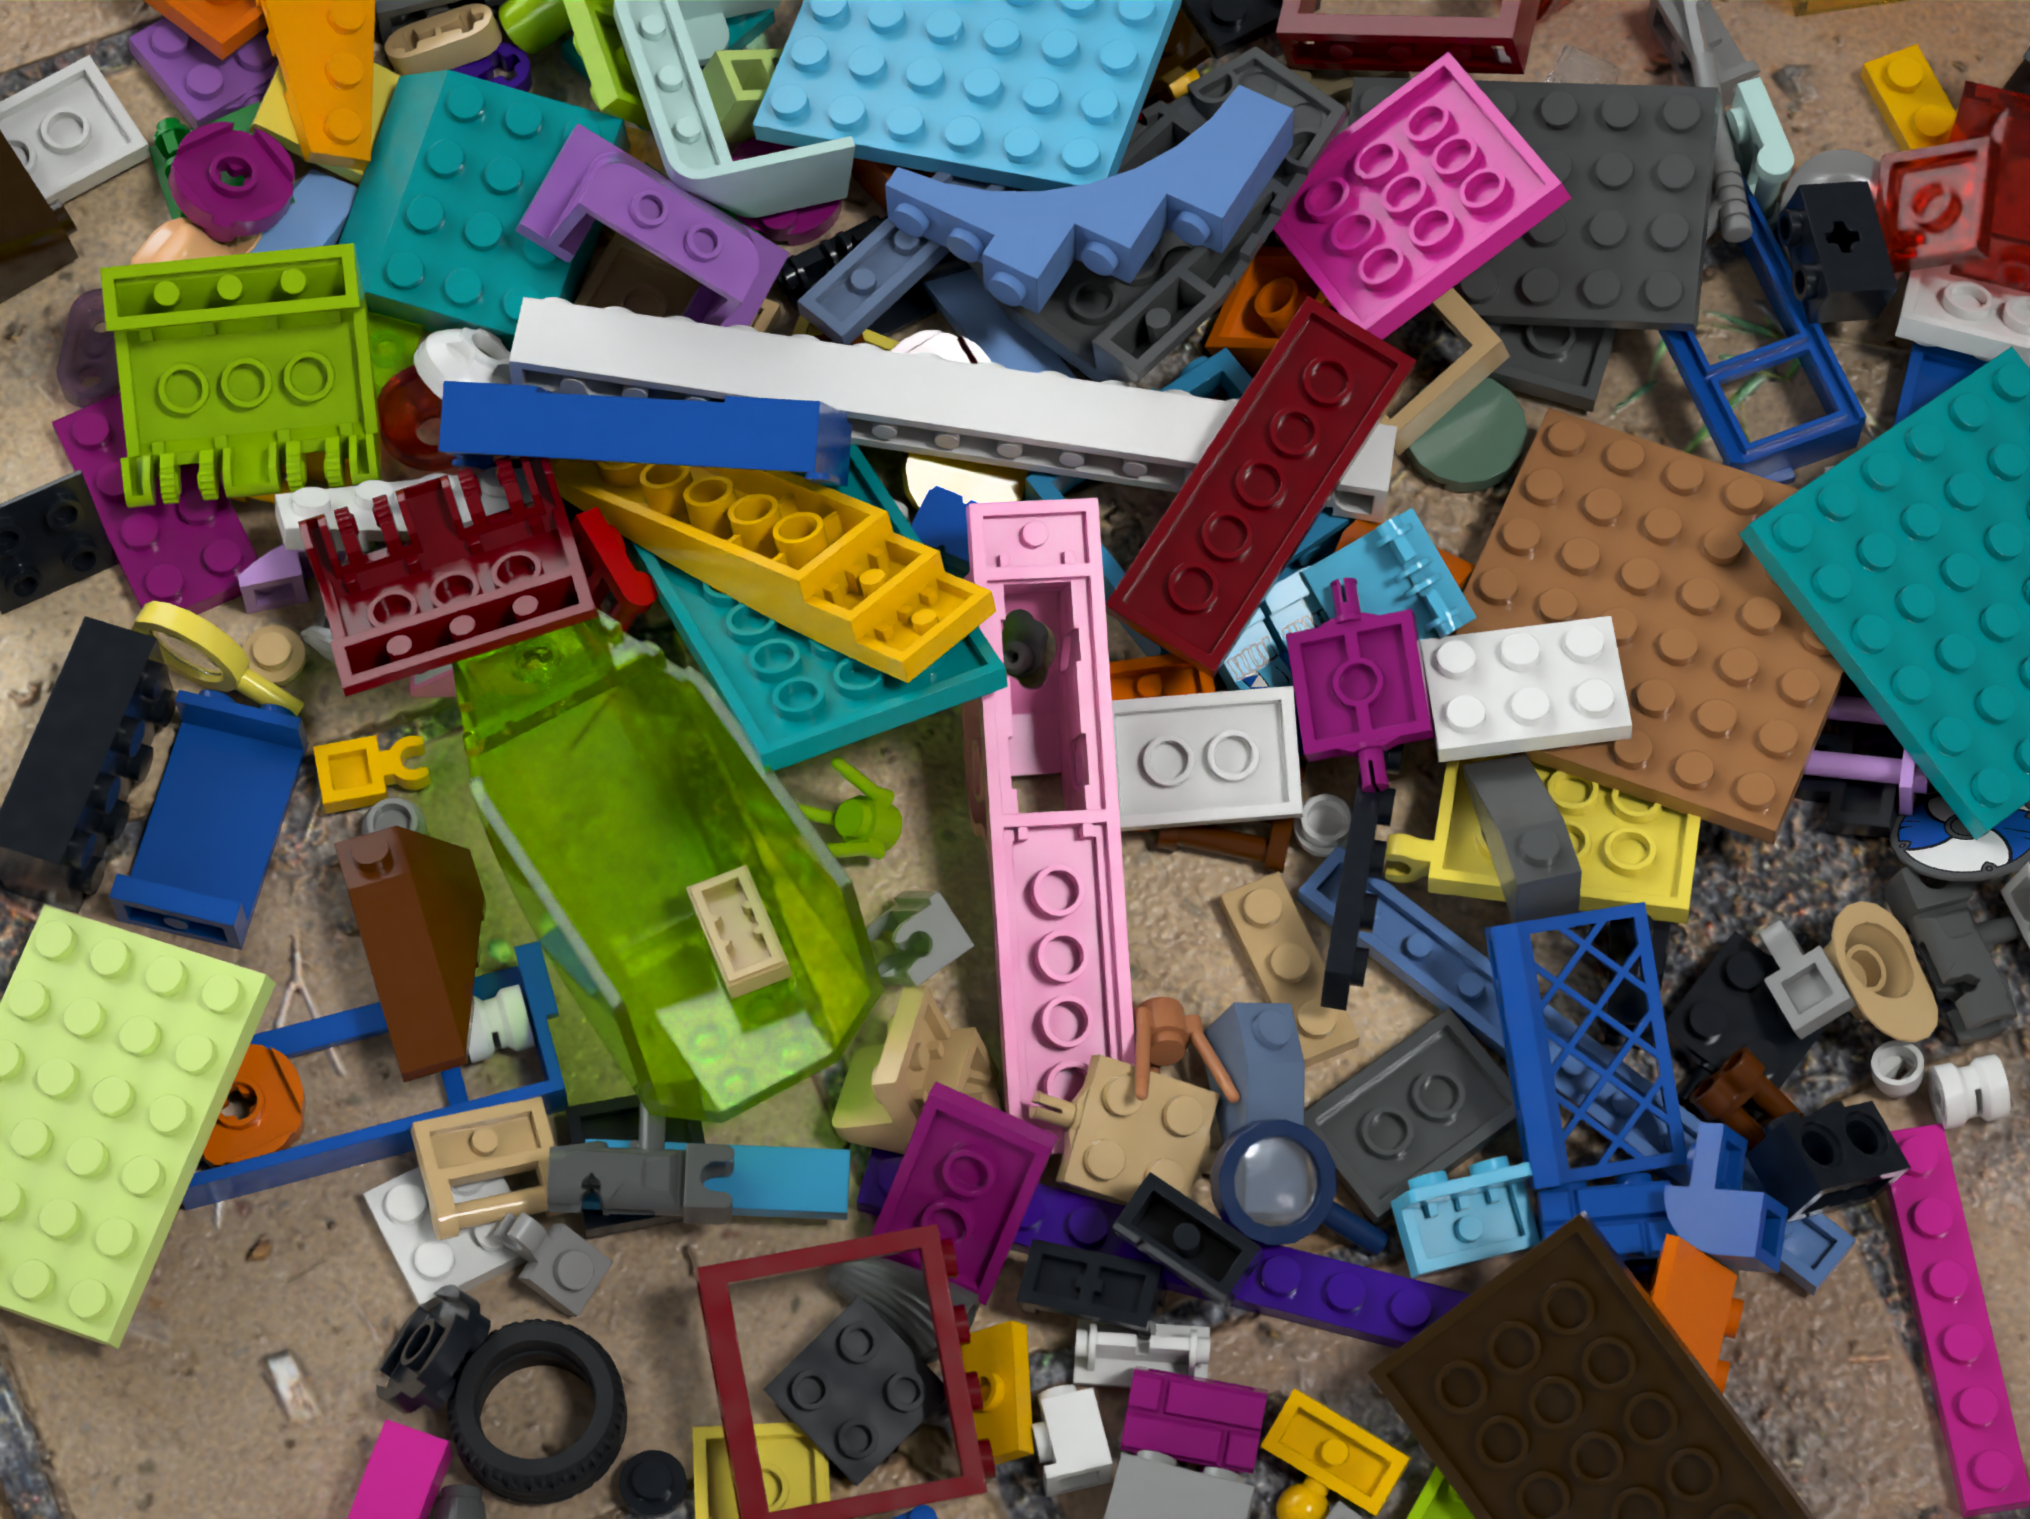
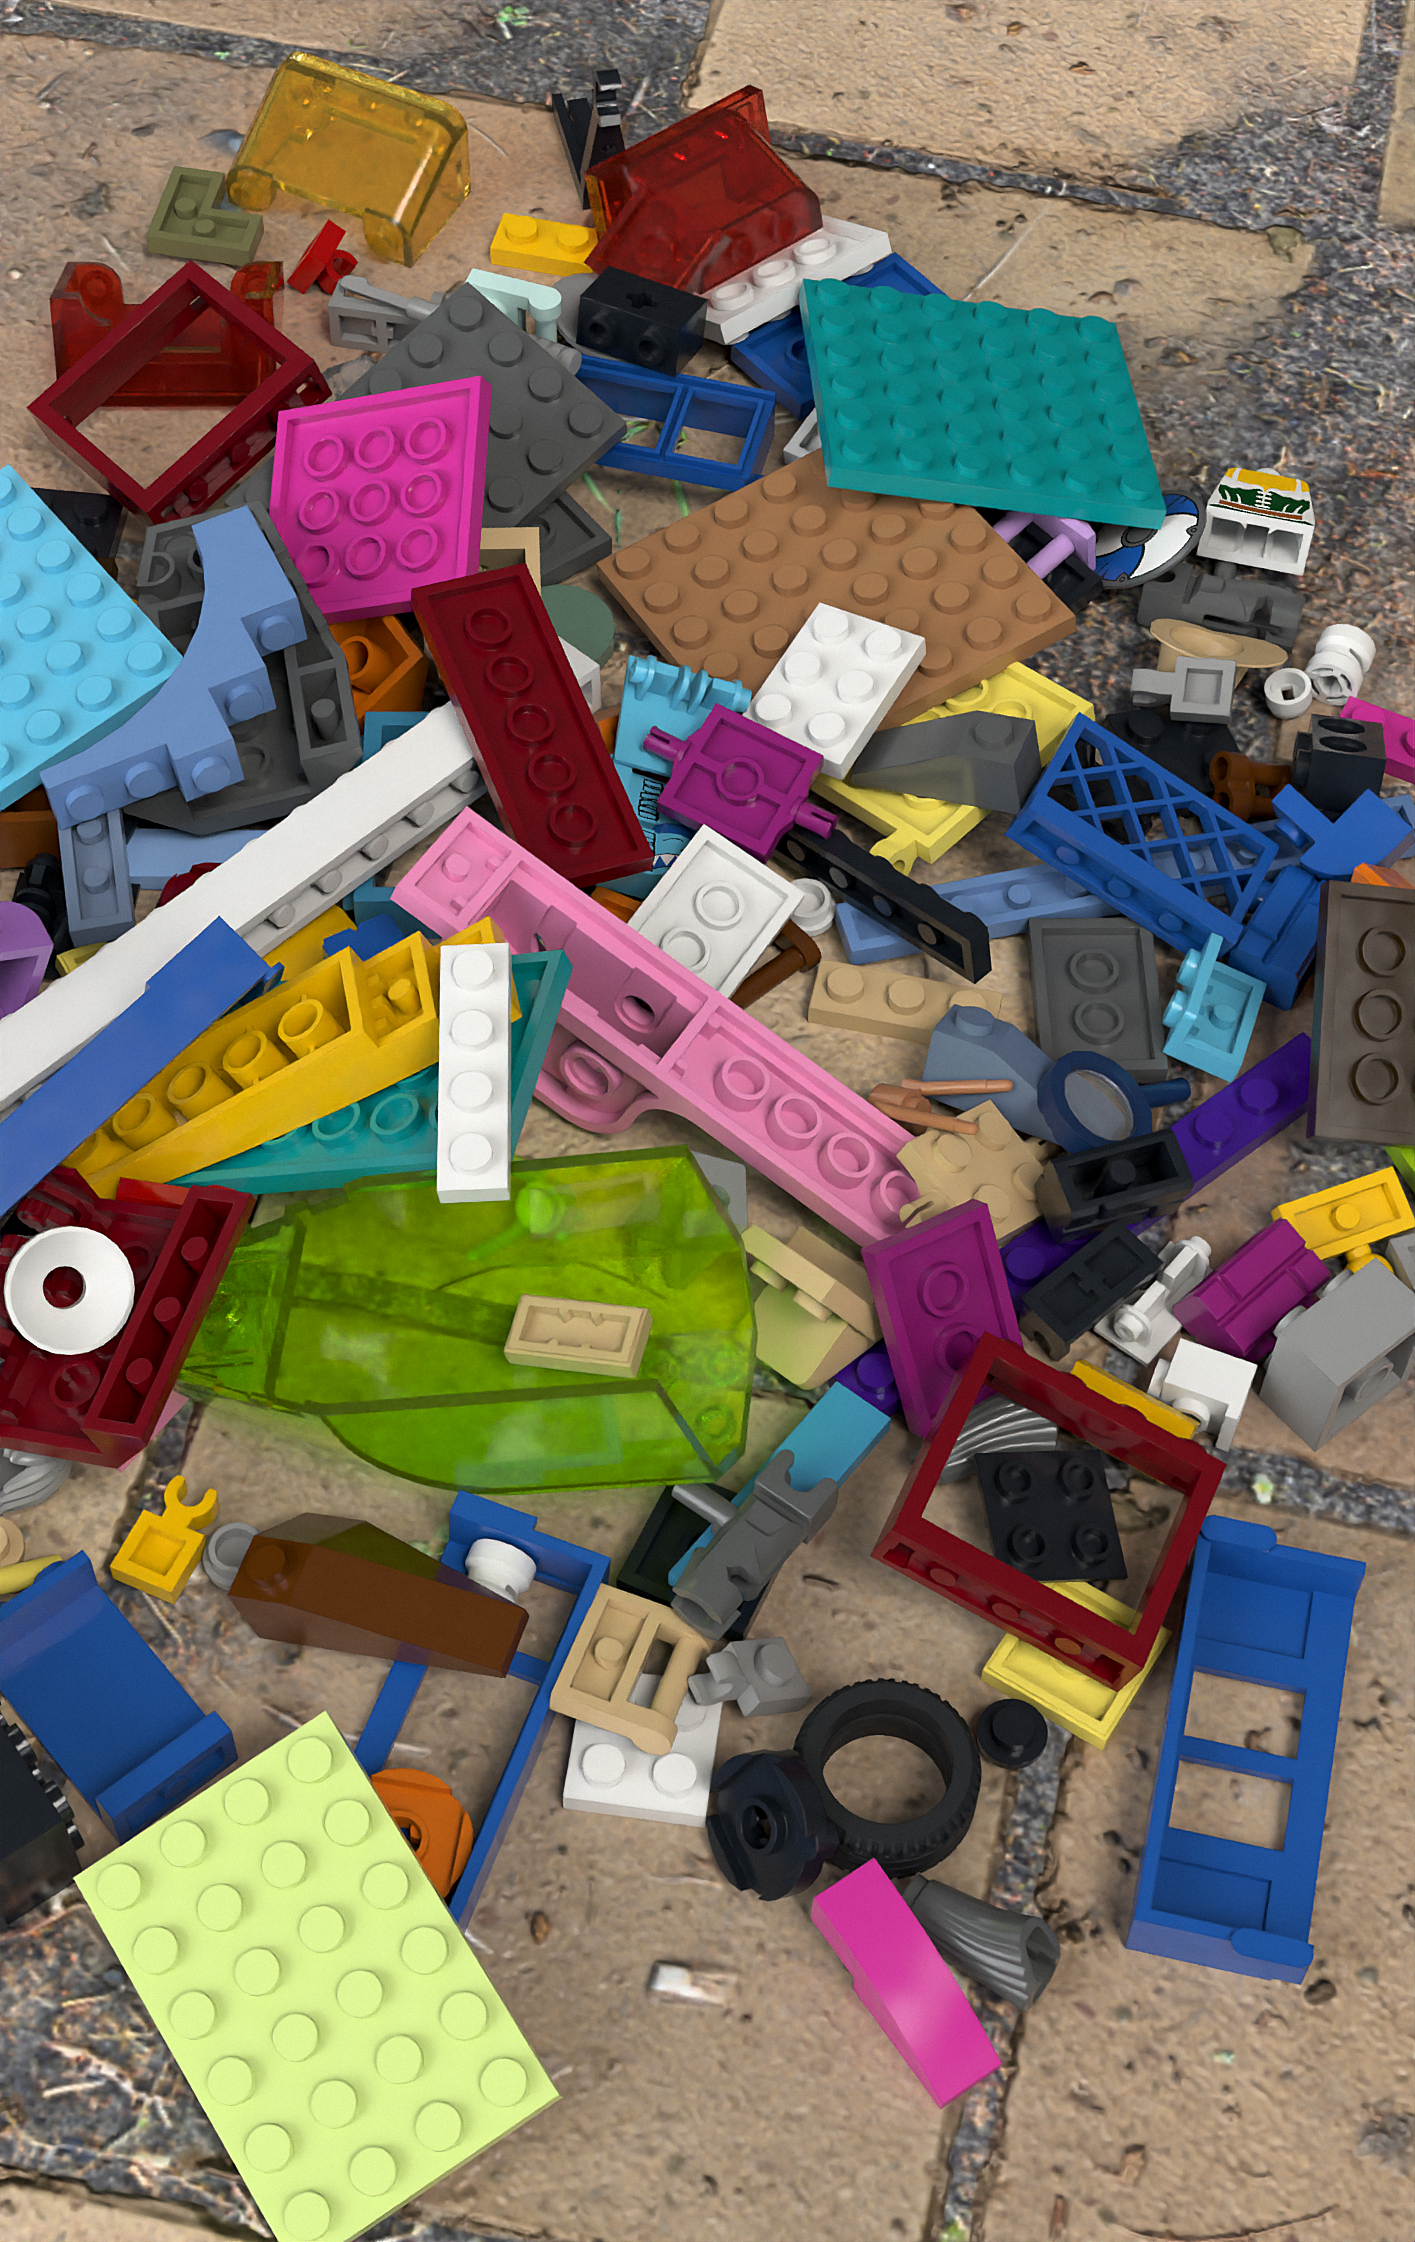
camera: 55 degrees left, 10 degrees down
none -> white piece [4,1226,135,1355]
none -> white plate [437,943,512,1203]

